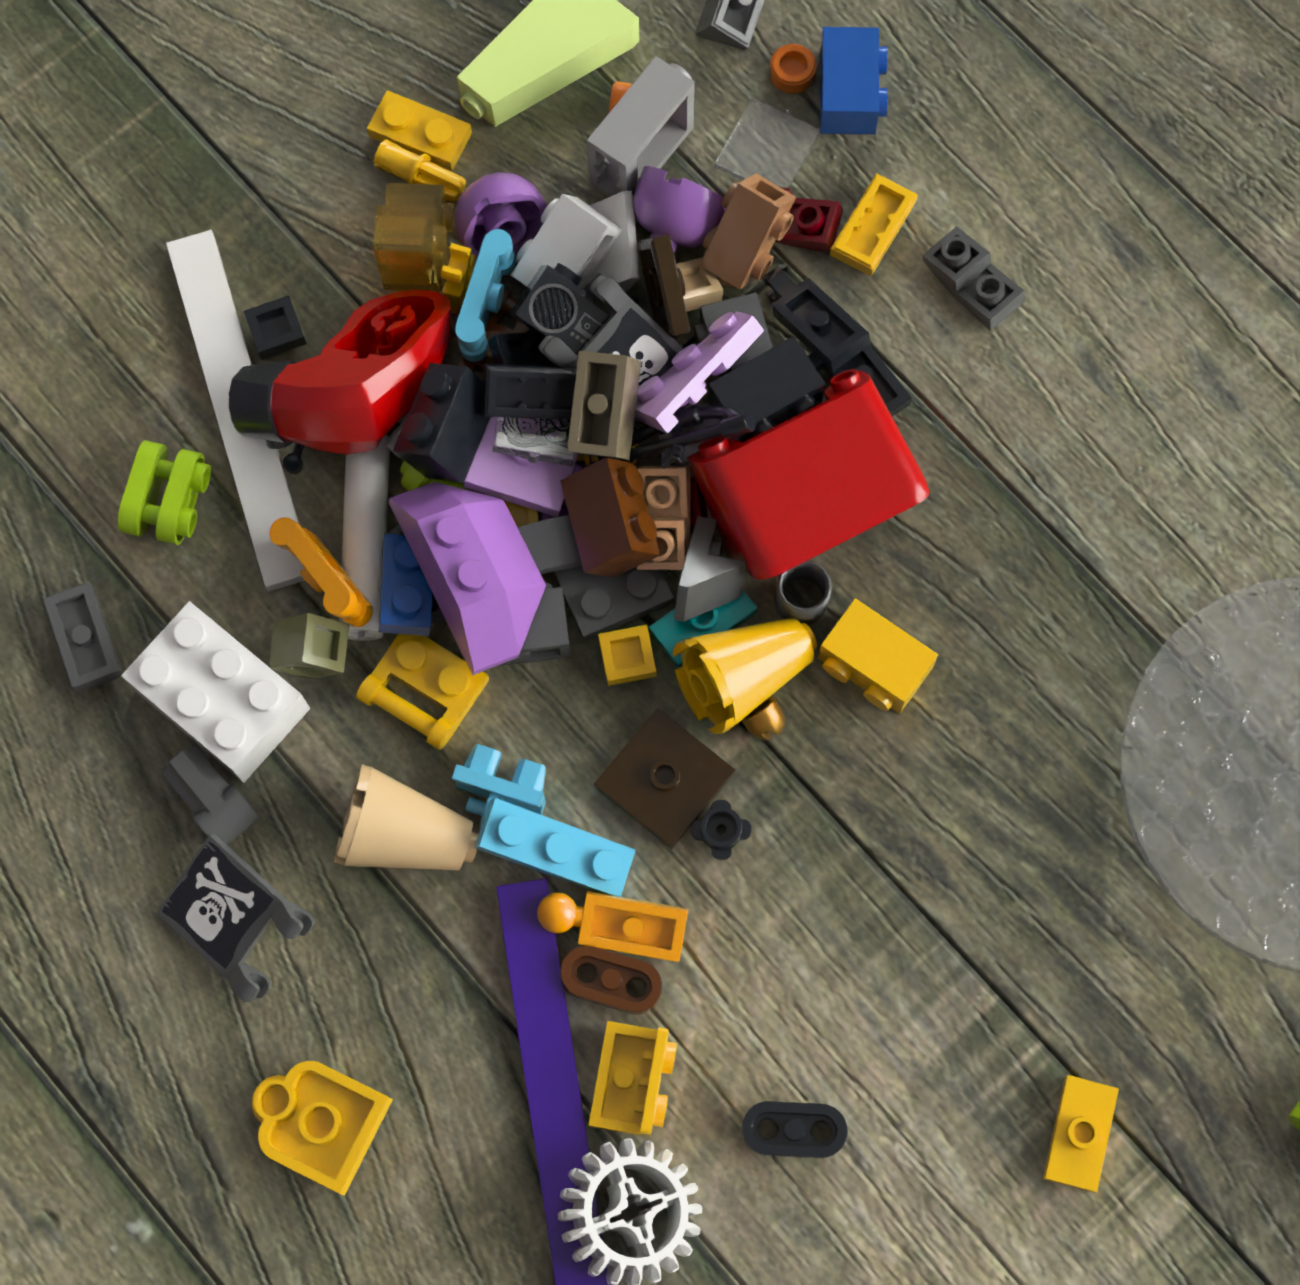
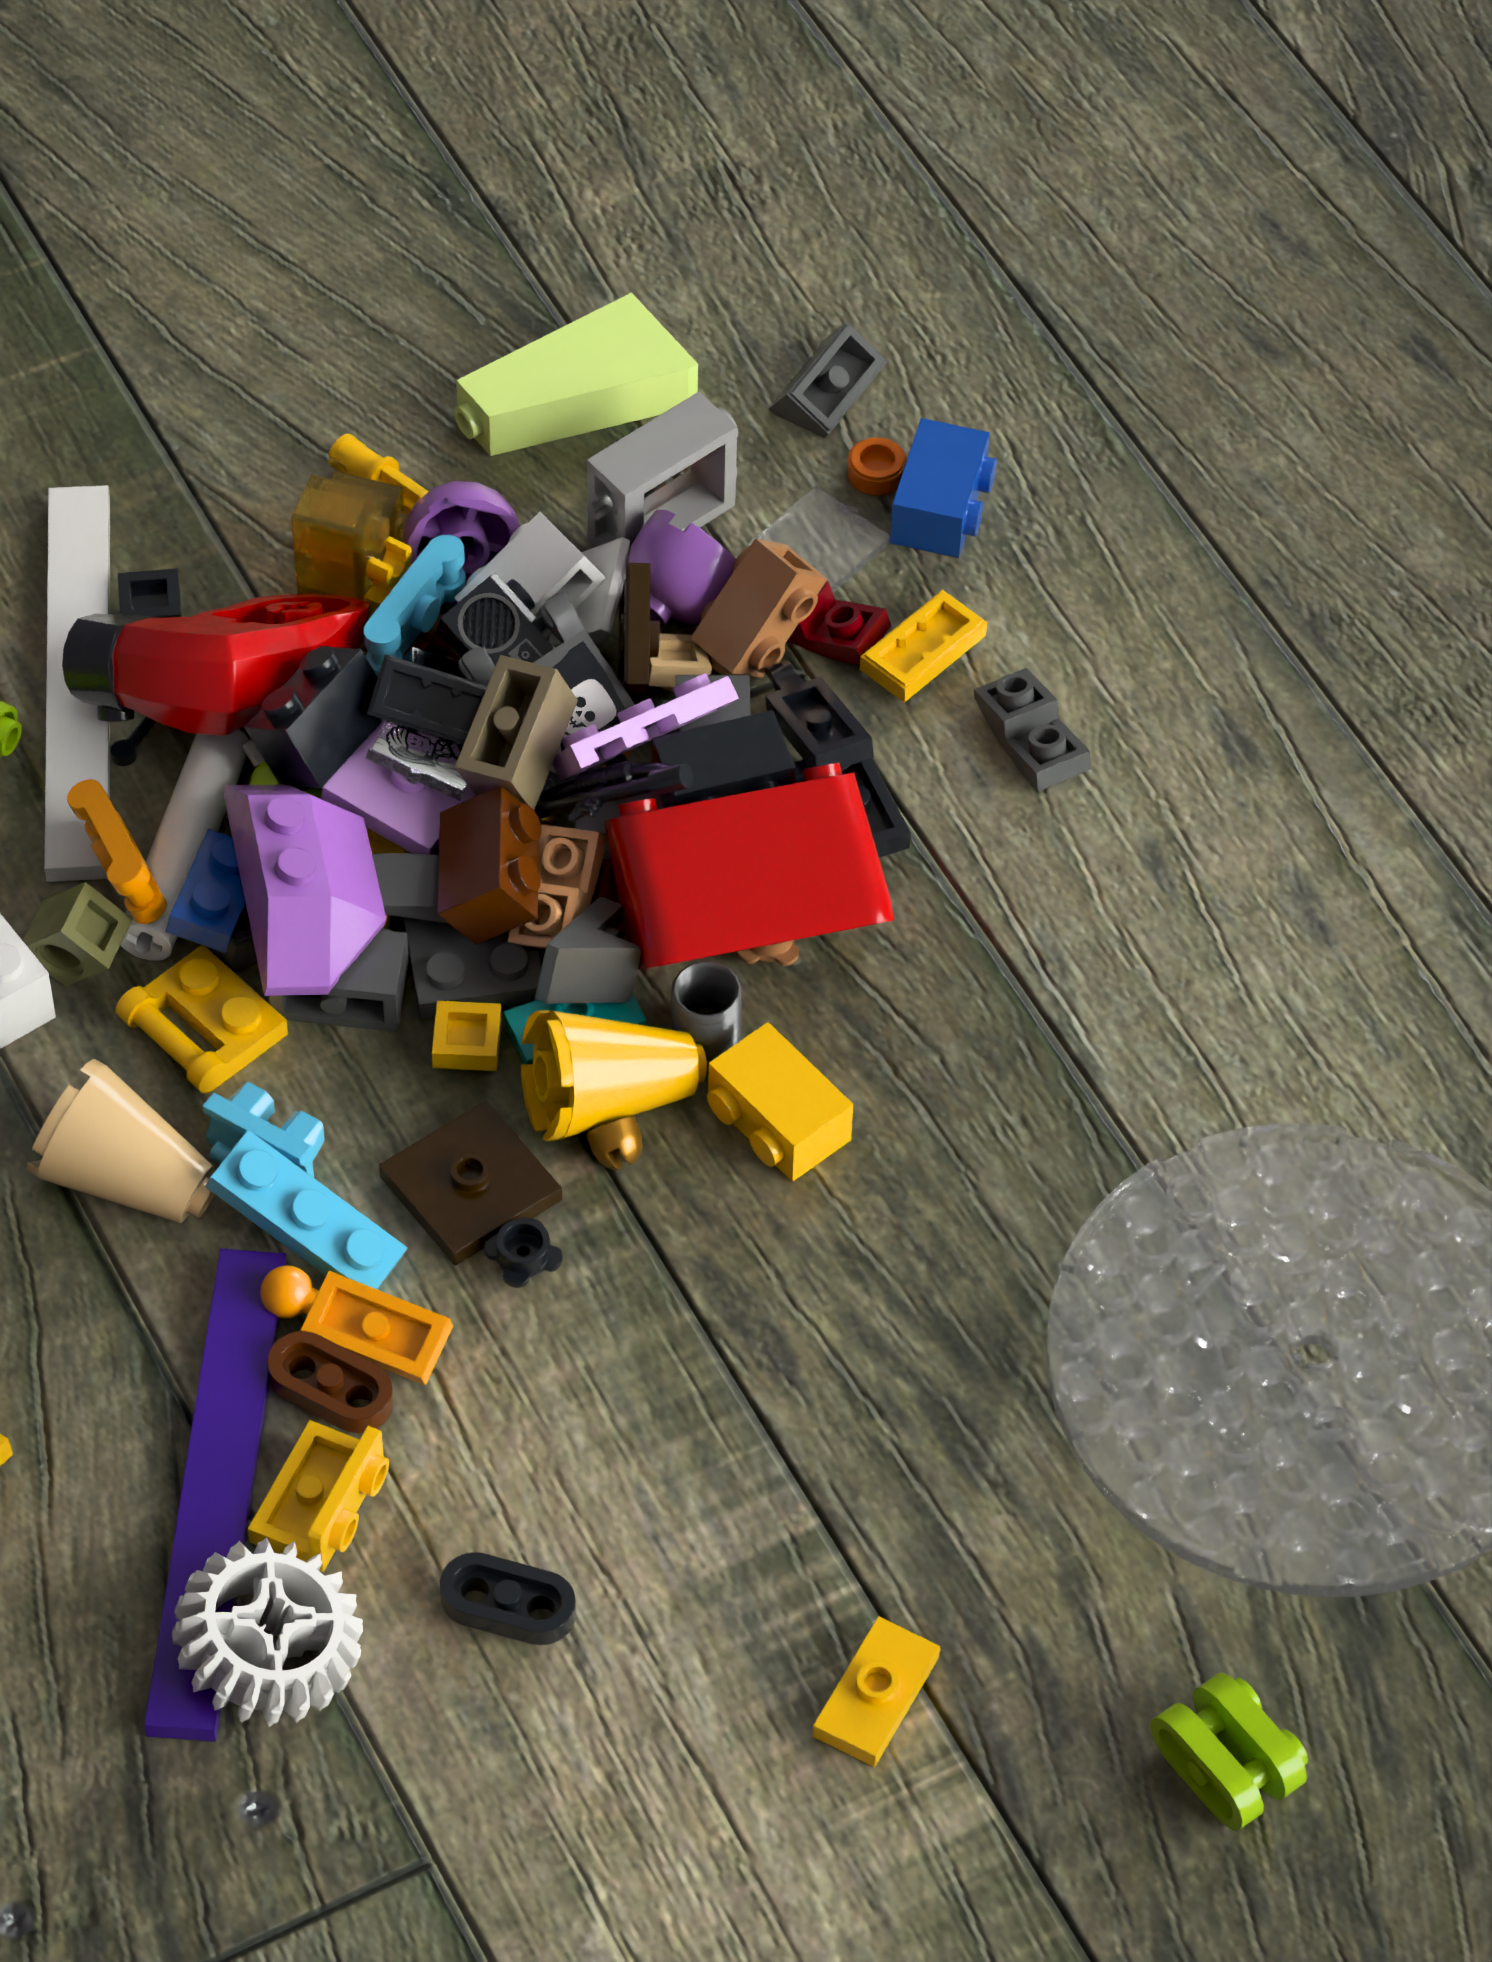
camera: 10 degrees right, 20 degrees down
yellow plate [367,90,472,171] -> none

